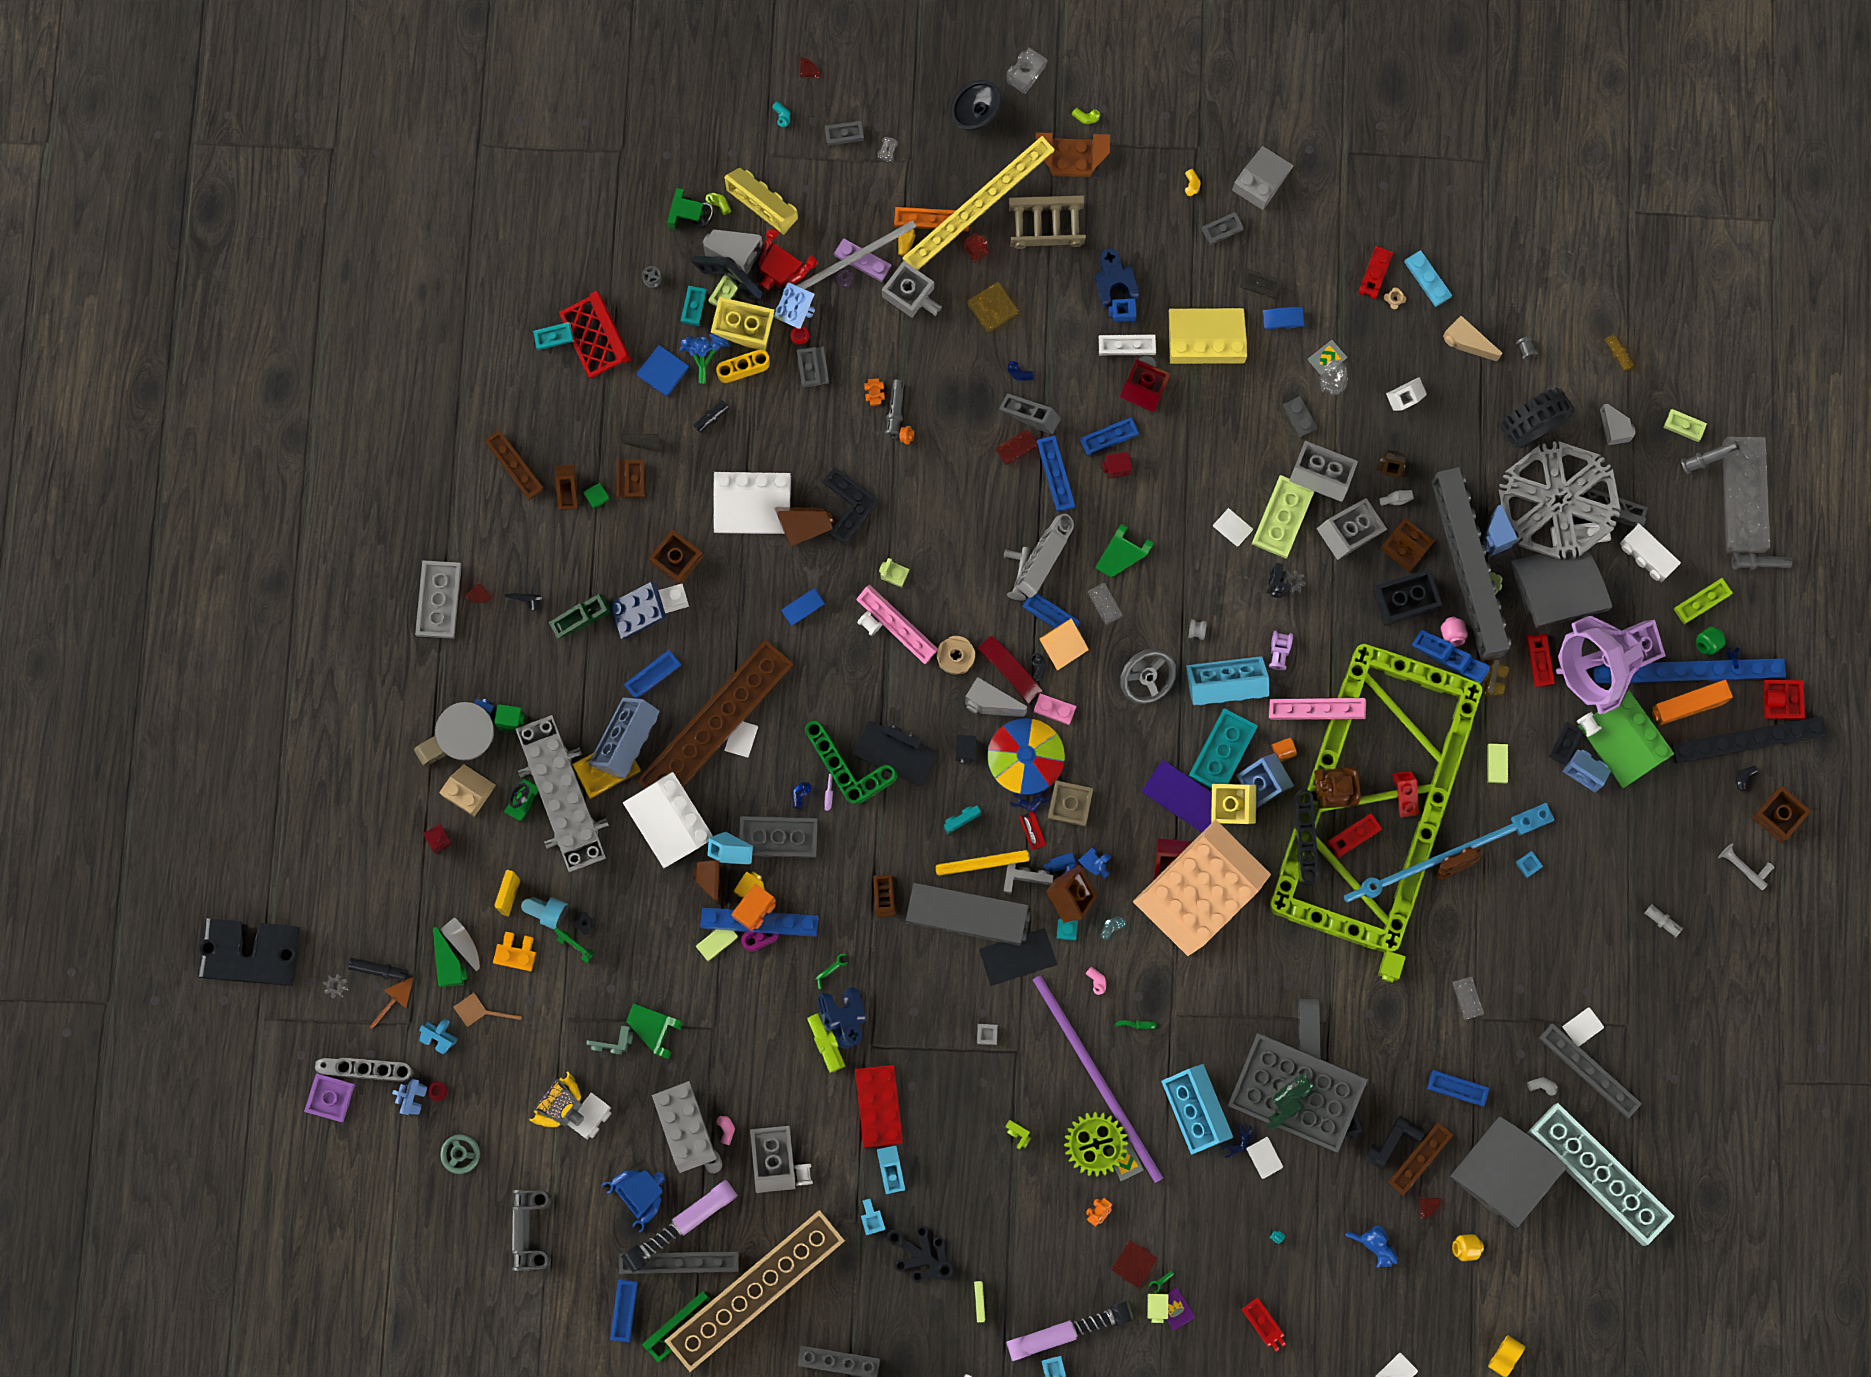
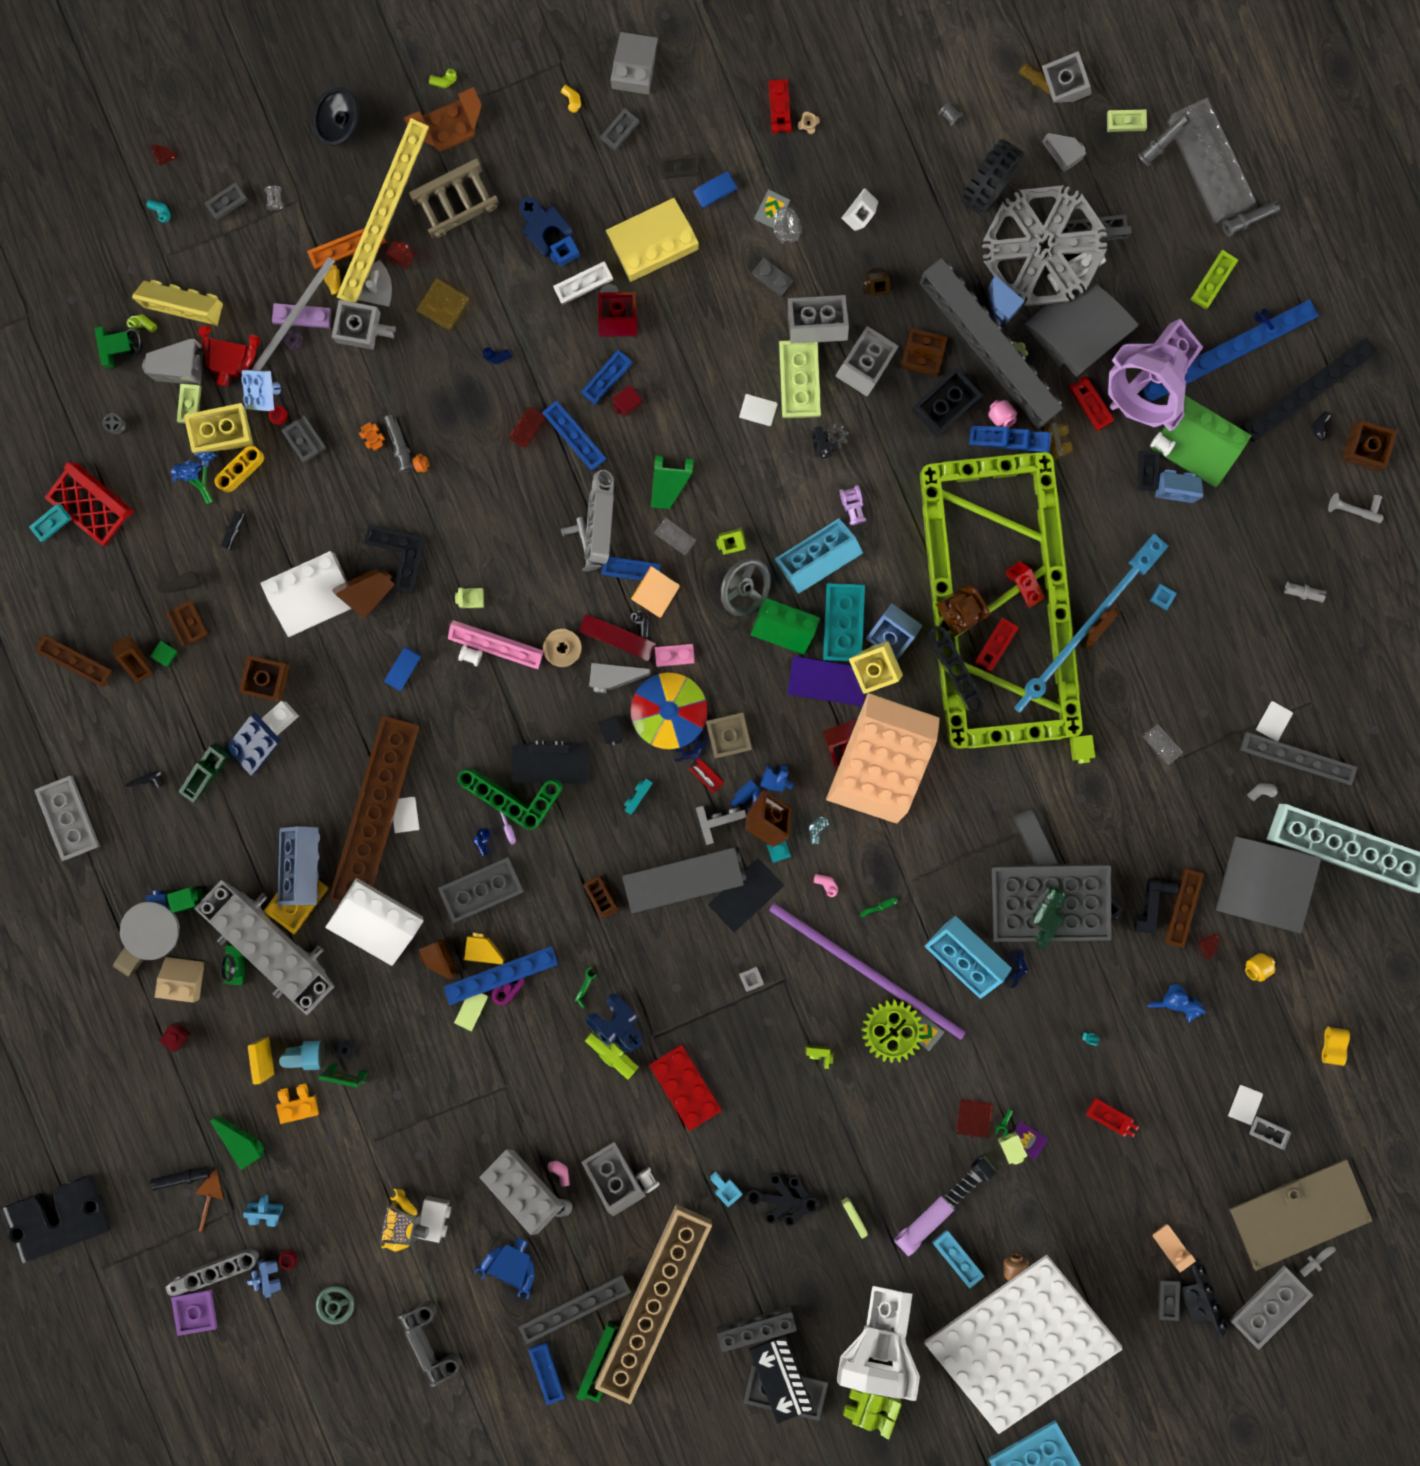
camera: 25 degrees left, 10 degrees up
clear gear [323,974,348,999] -> none
light grey piece [440,917,480,971] -> none
medium nougat piece [454,993,522,1027] -> none
clear red tile [465,583,492,603] -> none
sand green bracket [587,1026,633,1055] -> none
piece [621,1180,738,1273] -> none
blue plate [624,650,681,699] -> none
green flag [626,1003,683,1059] -> none
blue tile [636,345,689,397] -> none
teal plate [681,286,707,326] -> none
black plate [691,255,763,300] -> none
medium azure slope [708,832,753,864] -> none
orange brick [731,883,775,932] -> none
medium azure slope [877,1146,905,1194] -> none
yellow axle [936,850,1030,876] -> none
dark grey slope [999,393,1061,434] -> none
clear brick [1006,47,1047,94] -> none
orange piece [1086,1198,1112,1227] -> none
light grey wheel [1188,619,1207,640] -> none
white sticker [1246,1137,1283,1179] -> none
bright pink plate [1269,698,1366,720] -> none
orange brick [1271,737,1297,762] -> none
light grey piece [1379,490,1414,505] -> none
medium azure plate [1404,250,1452,307] -> none
blue plate [1427,1070,1490,1107] -> none
tan slope [1443,316,1503,361] -> none
yellowish green tile [1487,744,1508,783] -> none
white brick [1620,524,1681,583] -> none
orange slope [1652,680,1733,726] -> none
green head [1696,627,1725,655] -> none
red plate [1763,680,1805,719] -> none
none -> light grey shield [358,260,392,307]
none -> lime brick [716,527,746,555]
none -> green slope [750,598,820,655]
none -> light grey slope [1042,51,1092,103]

